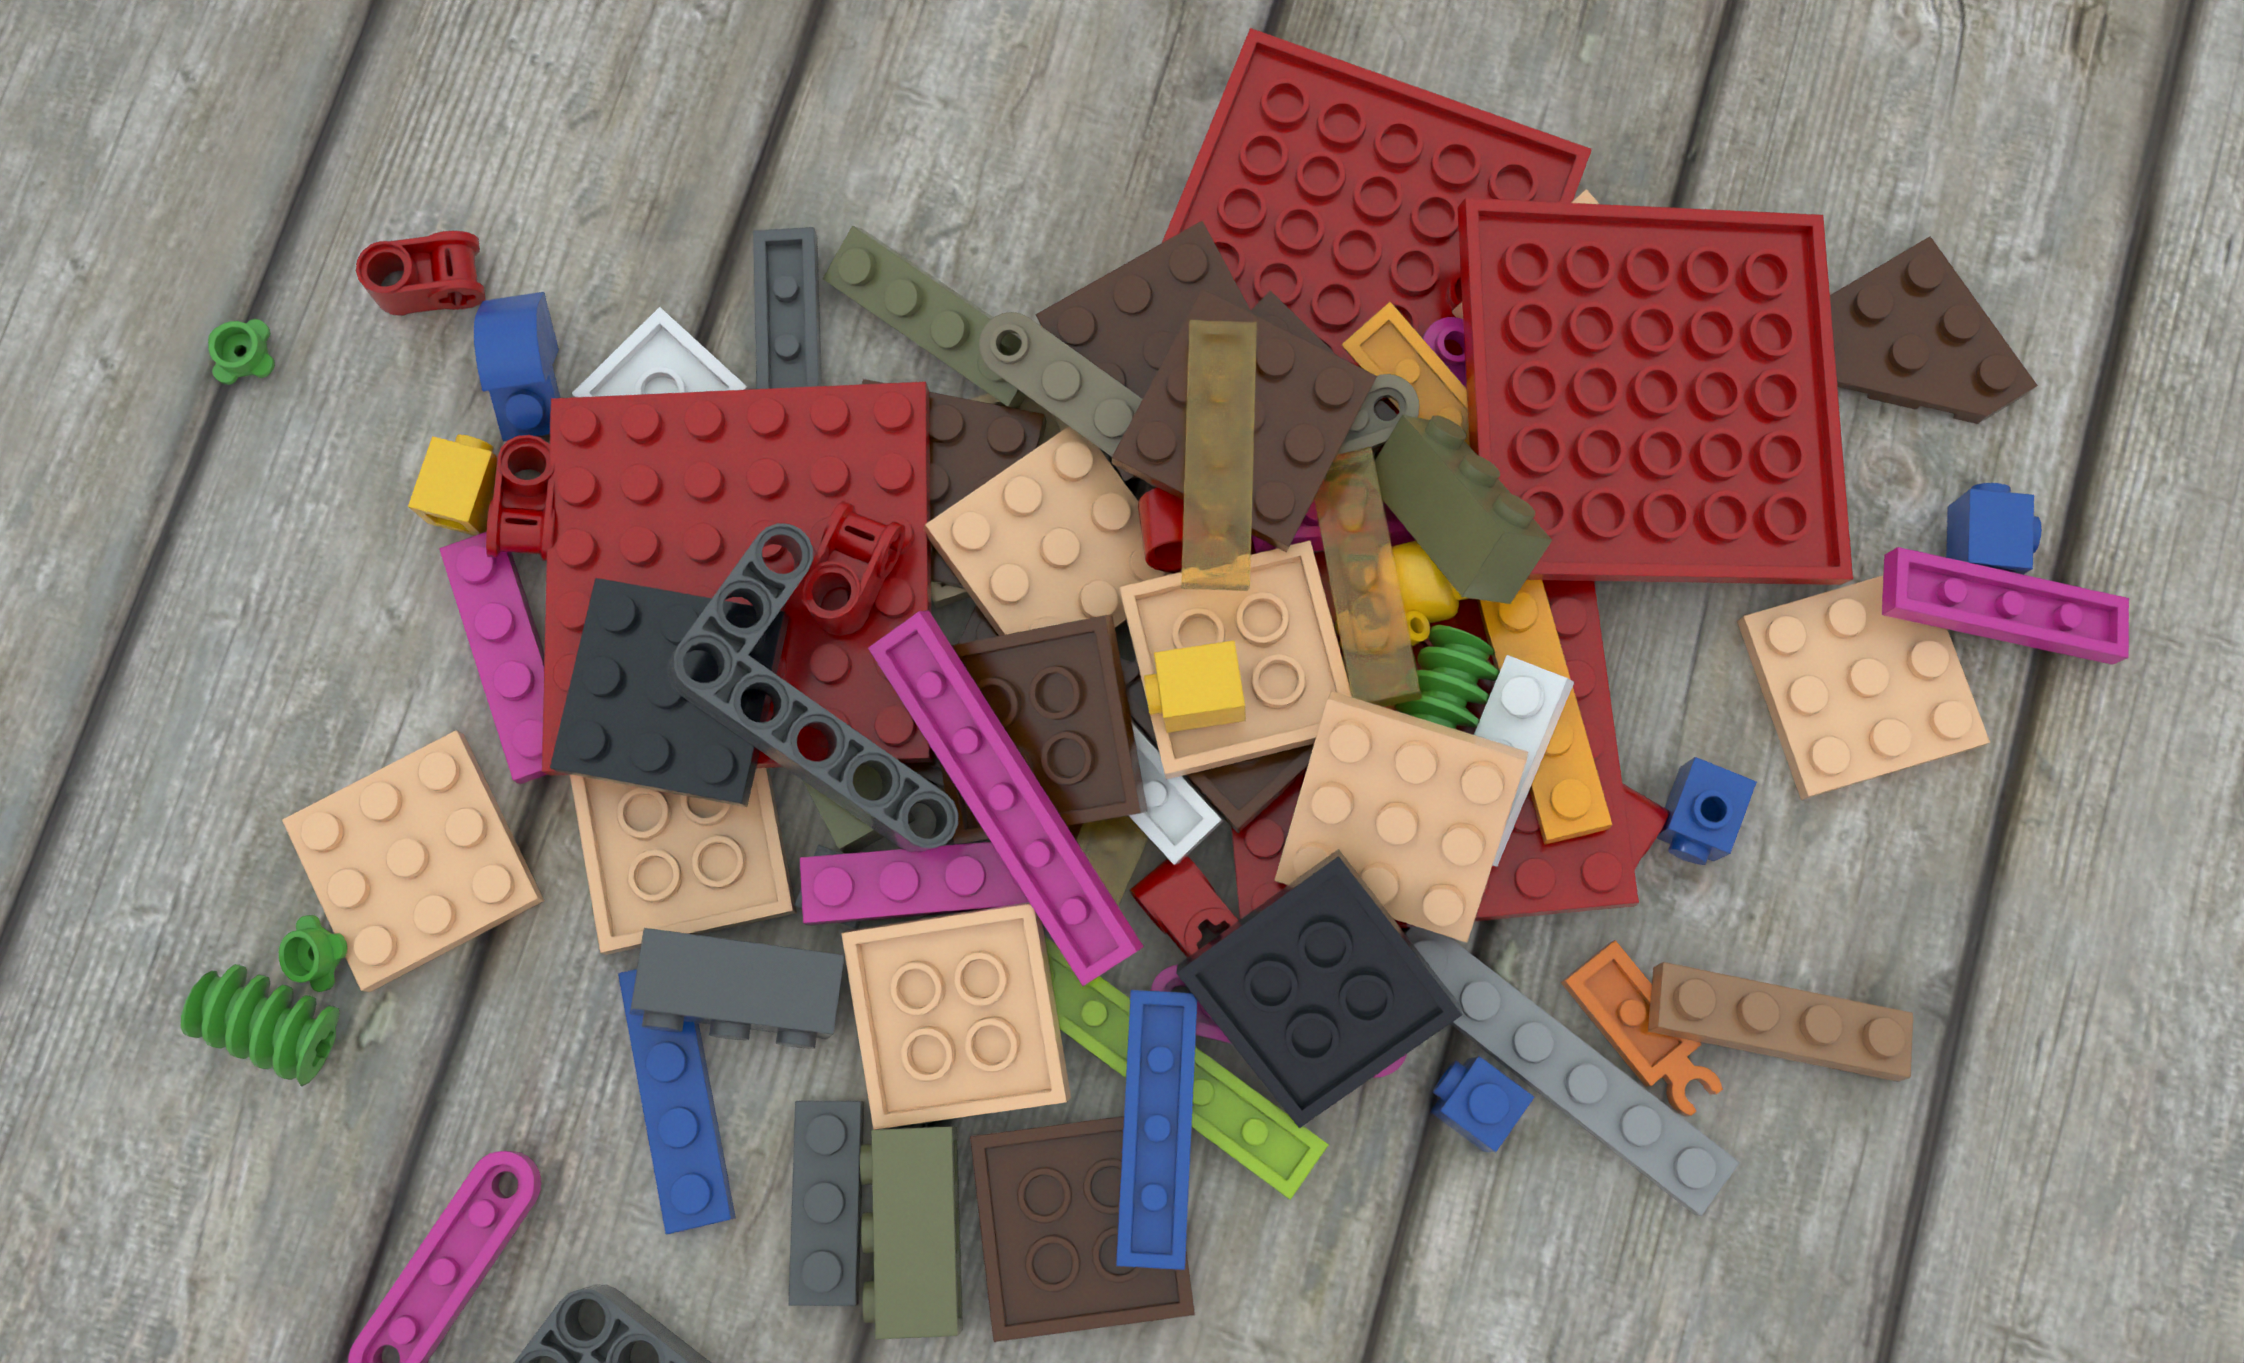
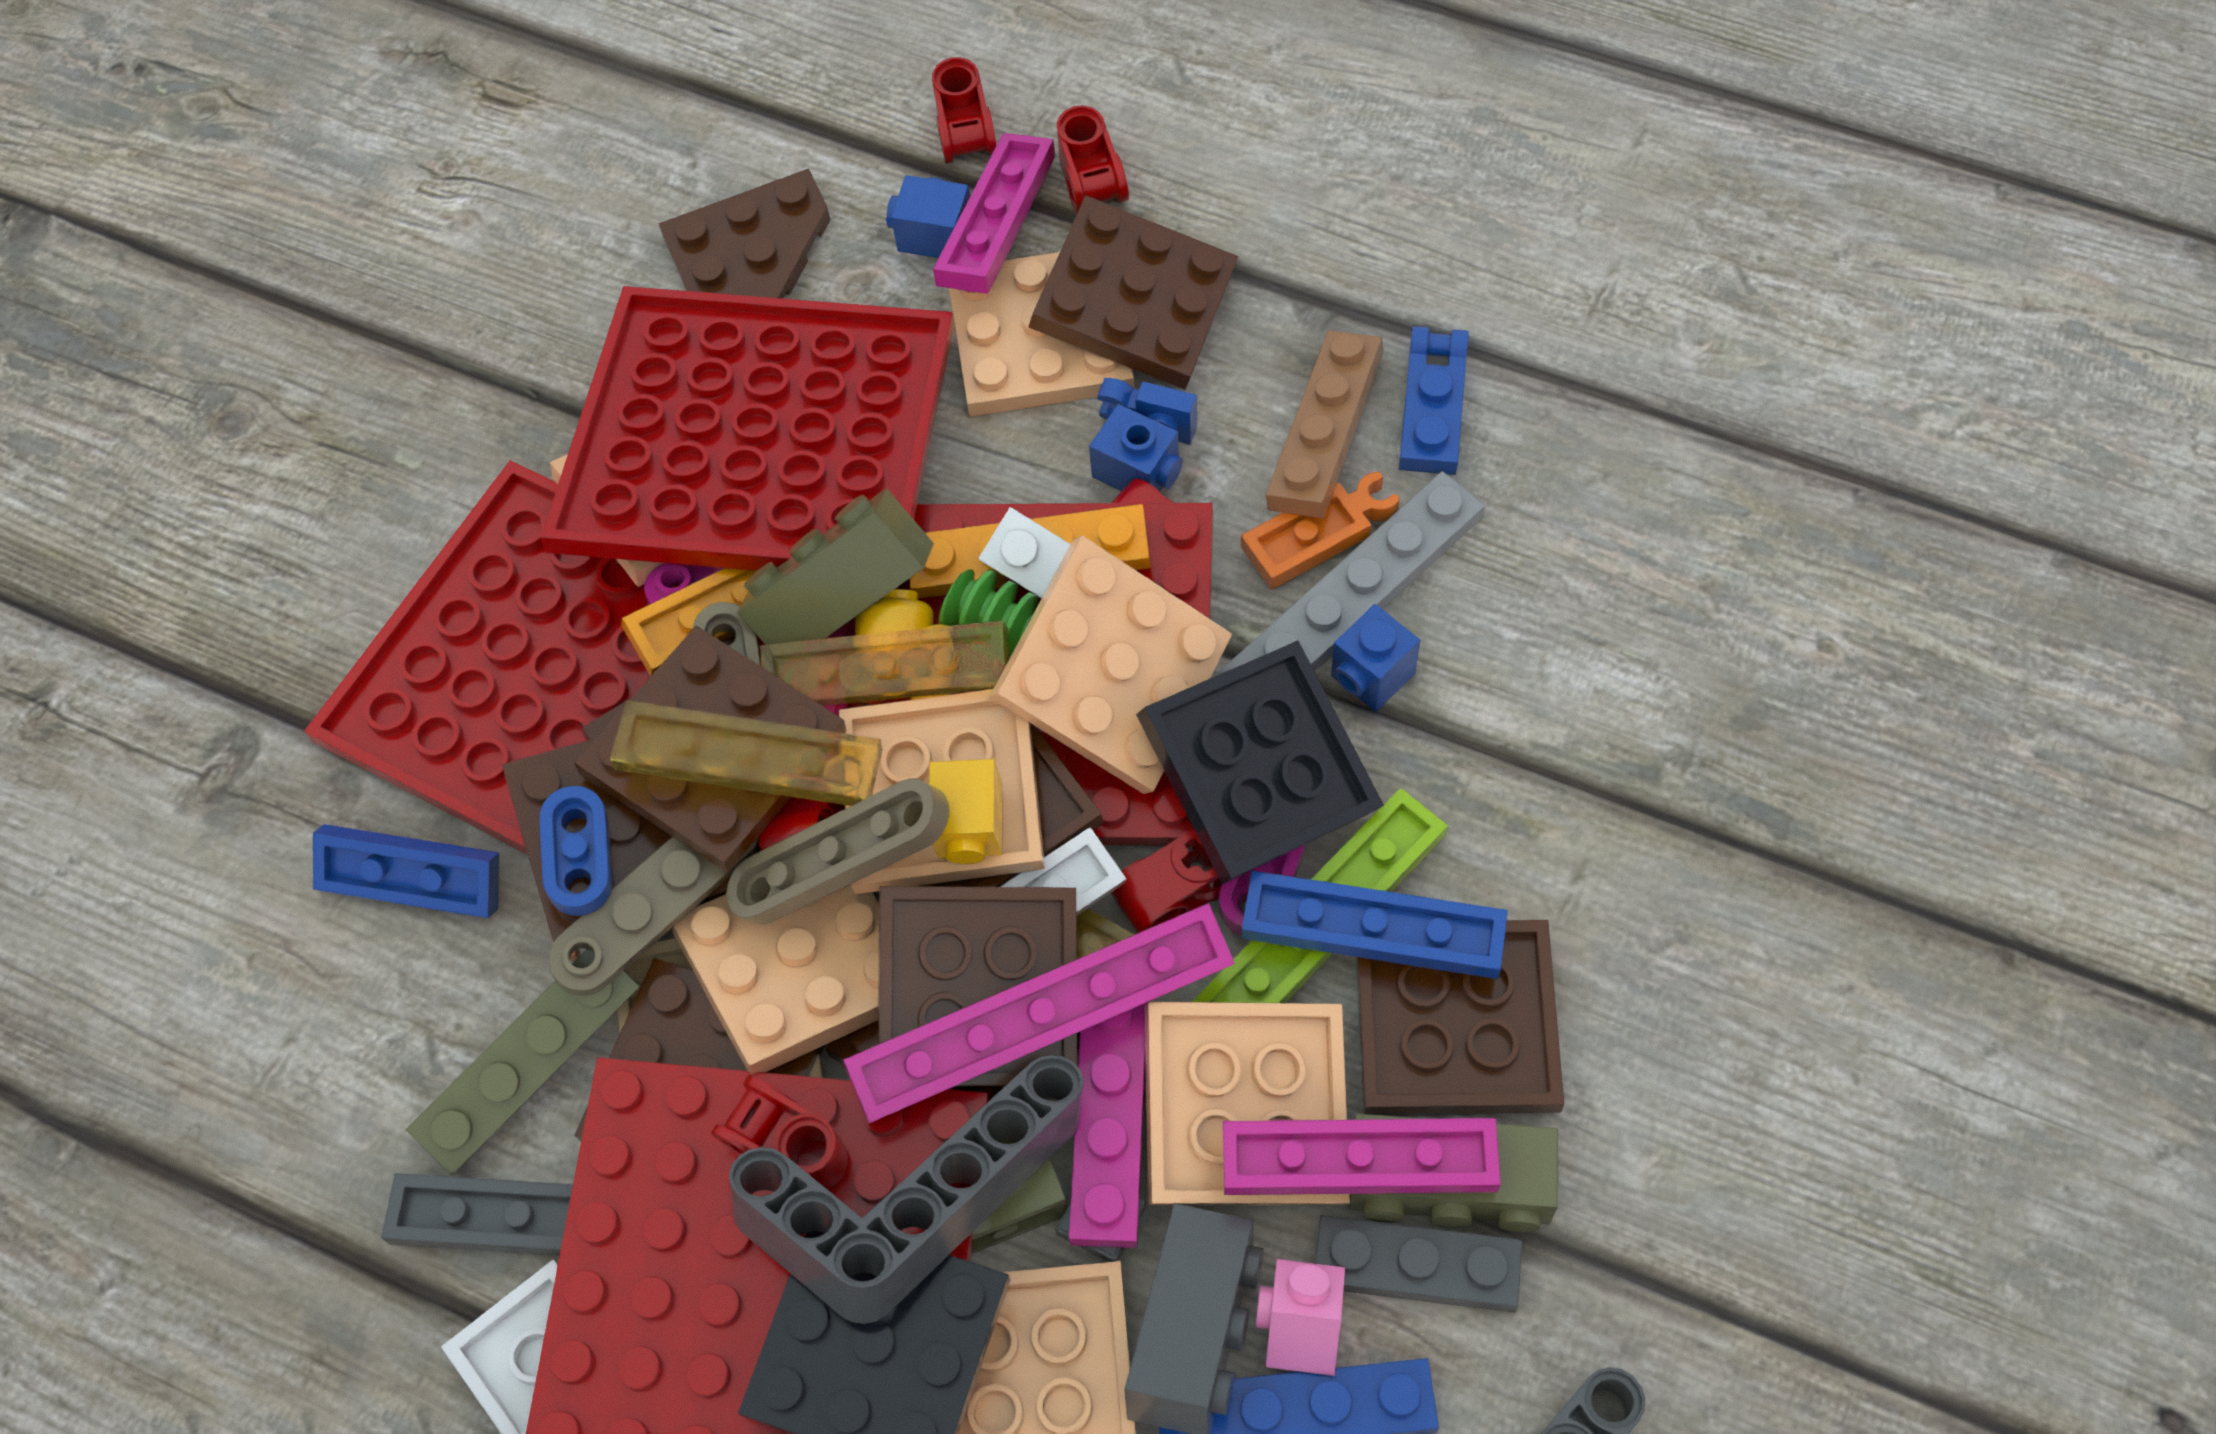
camera: 80 degrees left, 15 degrees down
none -> blue plate [313,824,499,918]
none -> blue plate [539,786,612,916]
none -> dark tan plate [727,778,949,925]
none -> red piece [932,57,997,164]
none -> reddish brown plate [1029,195,1238,390]
none -> red piece [1057,105,1129,214]
none -> blue plate [1098,378,1197,445]
none -> dark pink plate [1223,1118,1501,1195]
none -> bright pink brick [1256,1259,1345,1376]
none -> blue plate [1399,326,1469,475]

